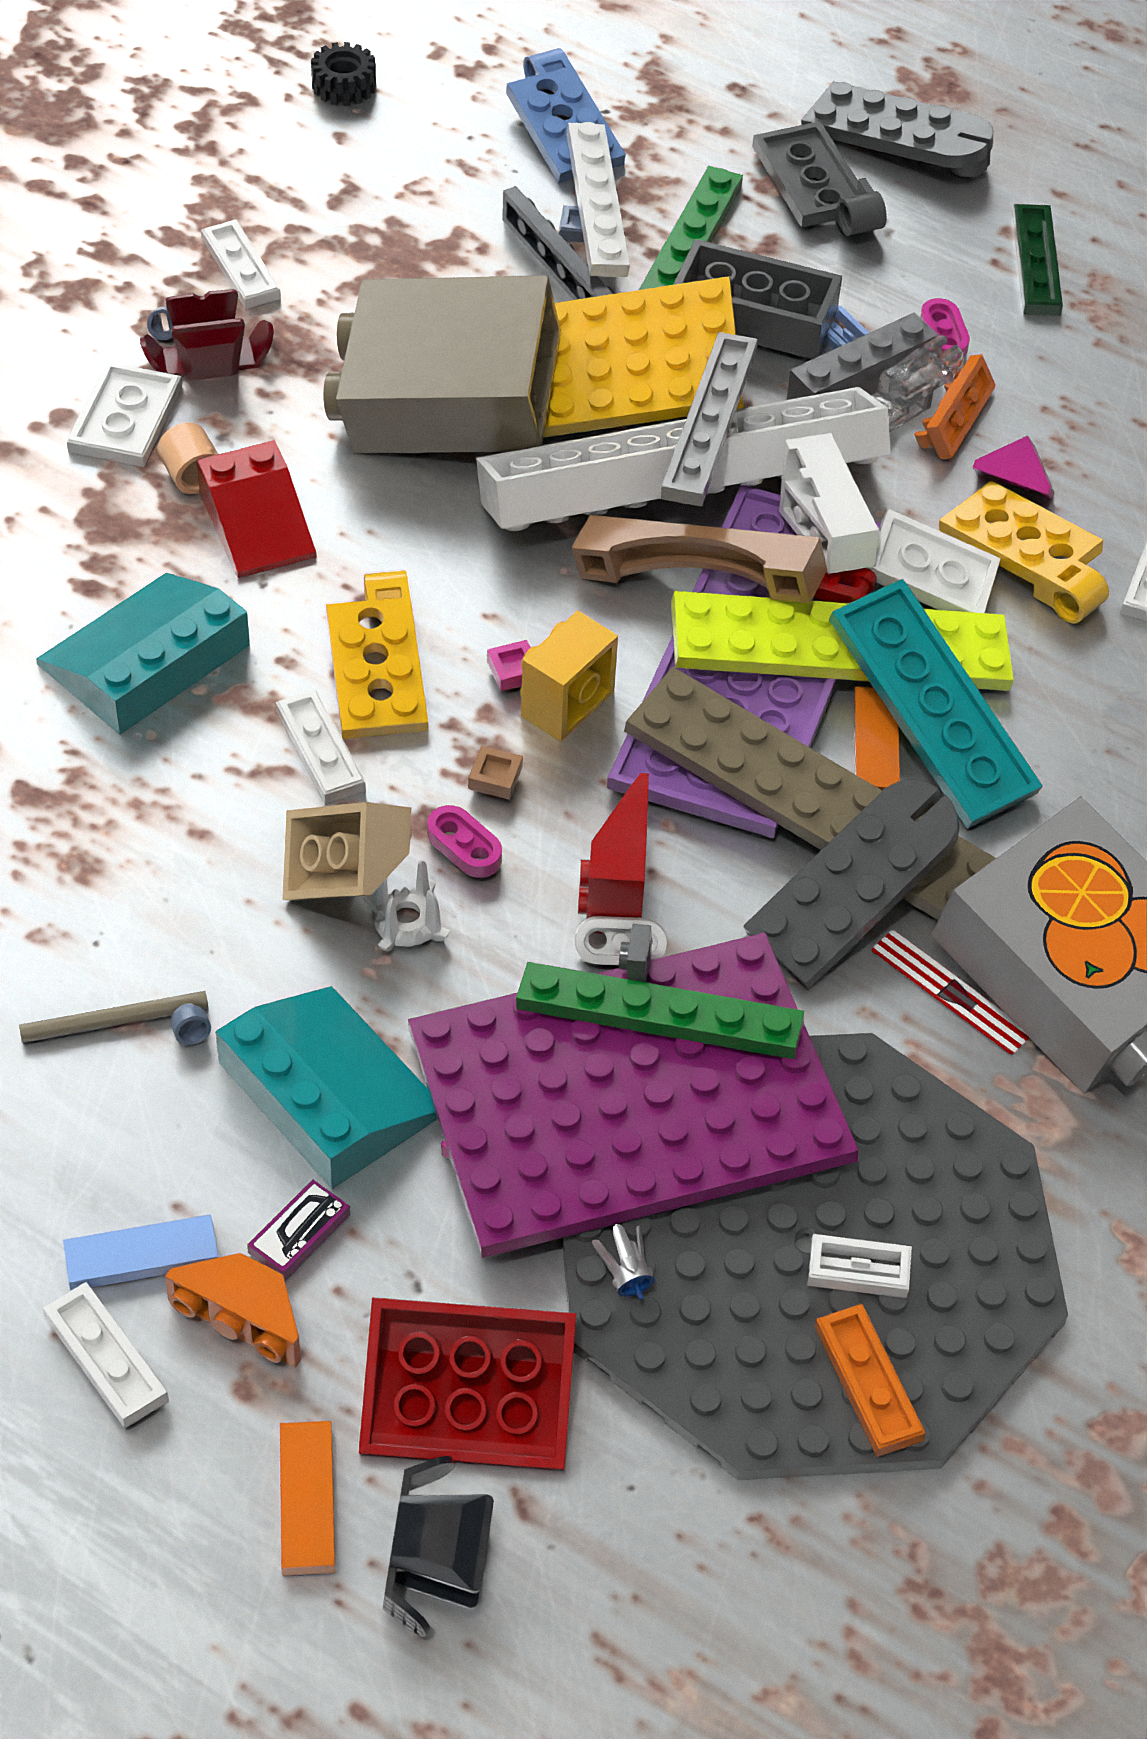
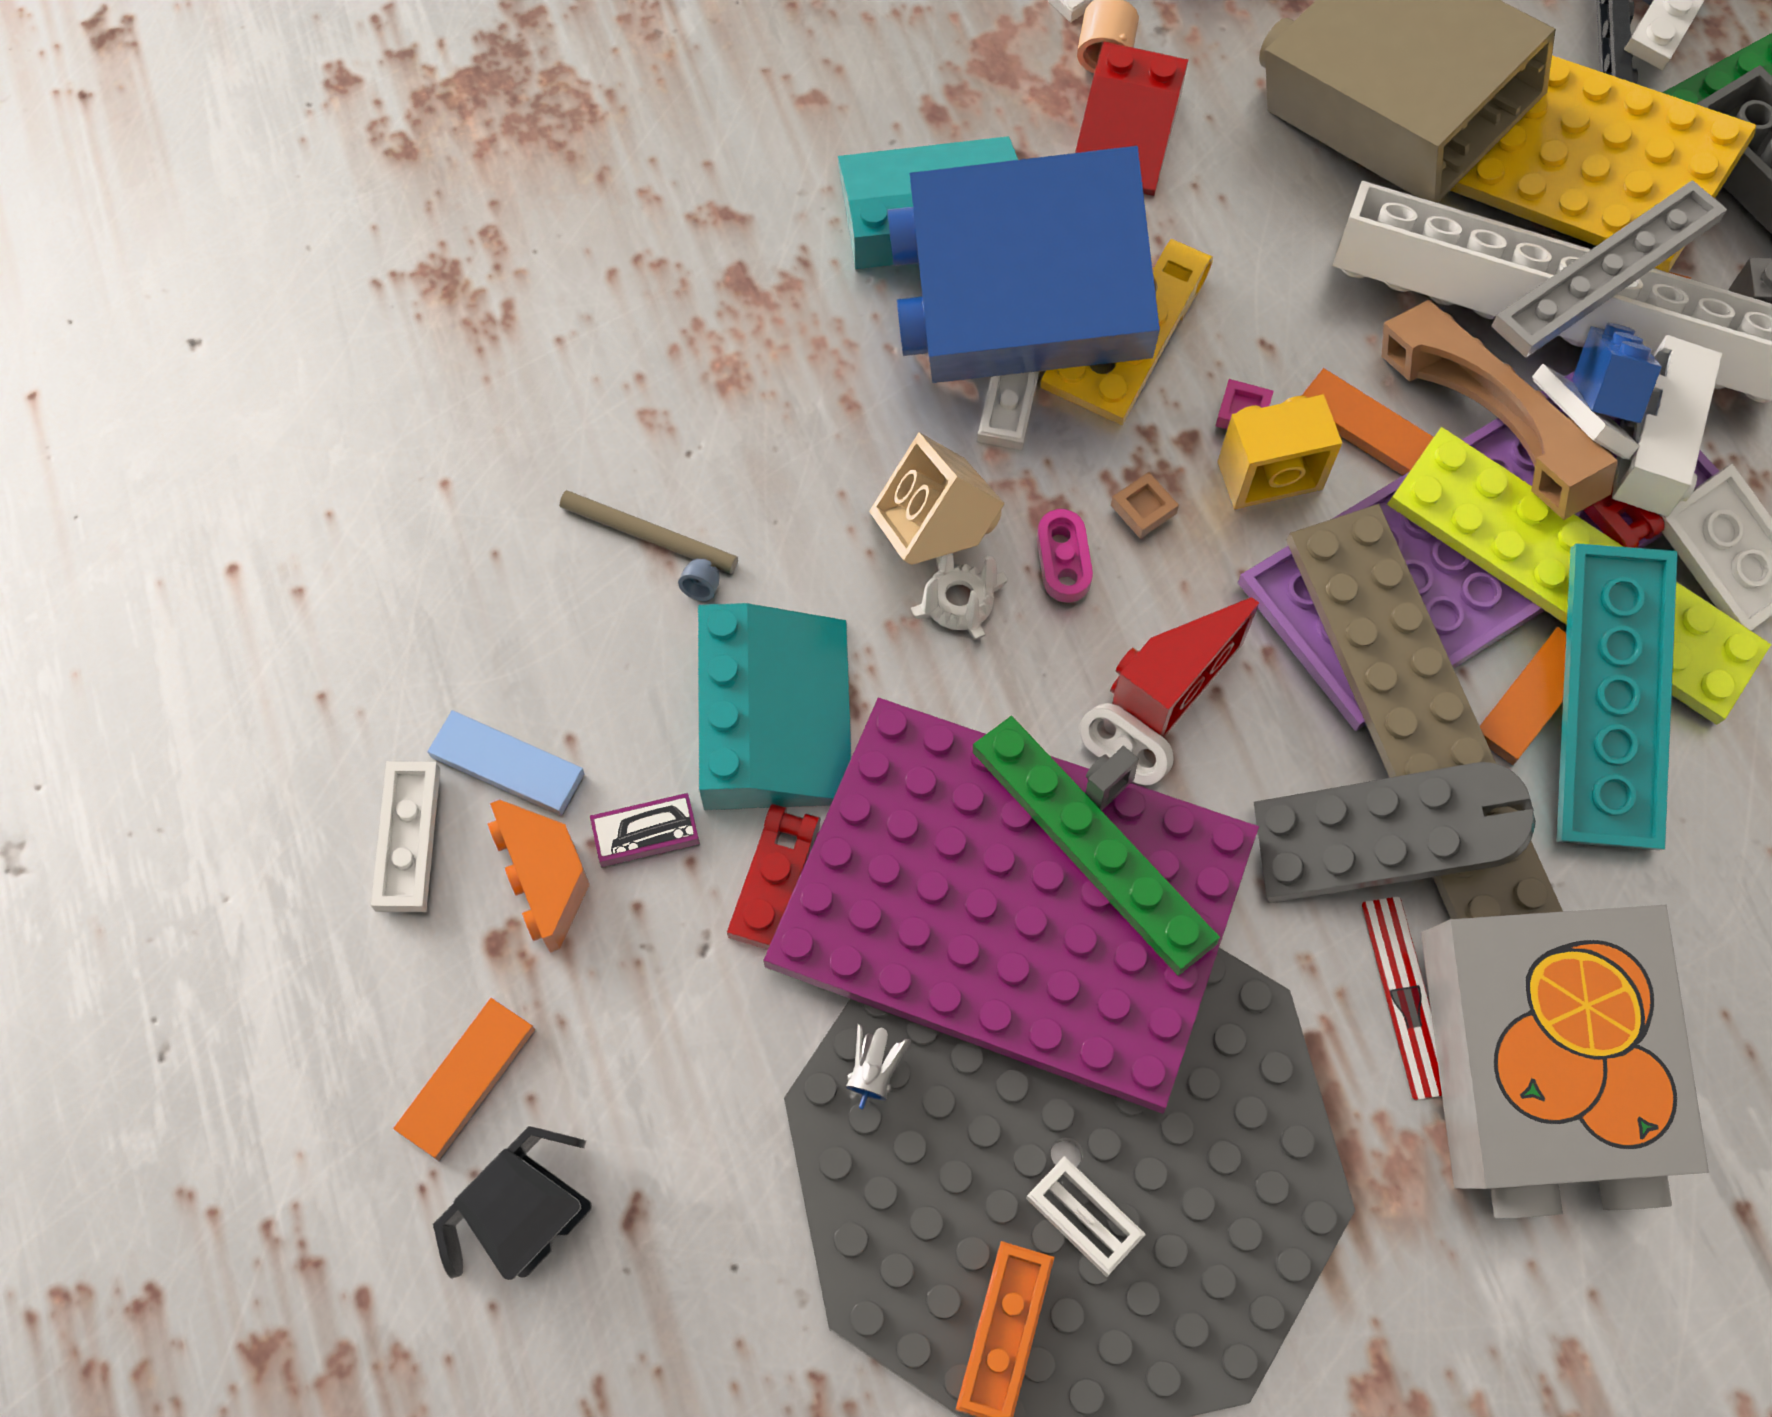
camera: 40 degrees right, 15 degrees up
red slope [358,1297,576,1470] -> none
none -> red plate [727,803,821,950]
none -> blue brick [888,146,1160,383]
none -> orange tile [1301,368,1433,476]
none -> white tile [1532,364,1640,460]
none -> blue brick [1572,323,1662,423]

